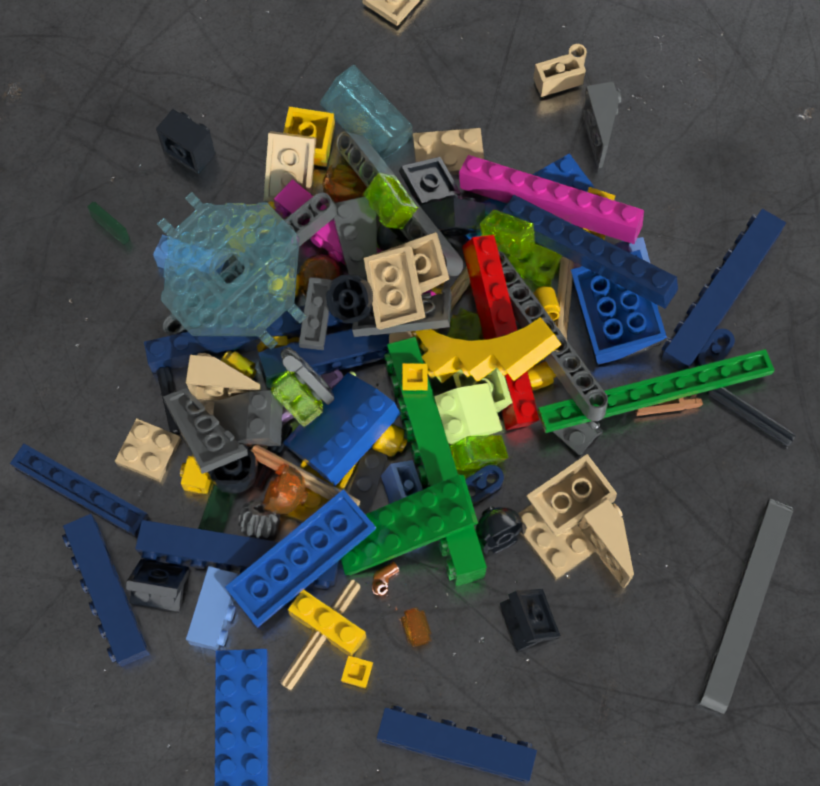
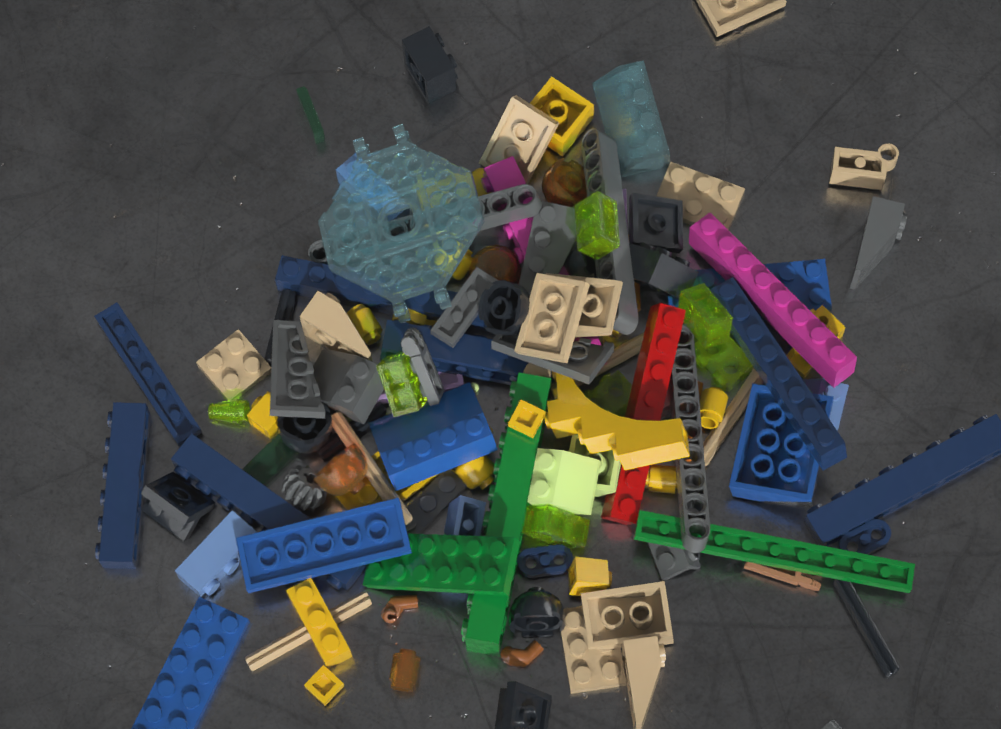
camera: 30 degrees right, 0 degrees up
none -> clear neon green cone [208,397,250,425]
none -> dark orange arm [500,640,544,667]
none -> yellow brick [568,557,612,596]

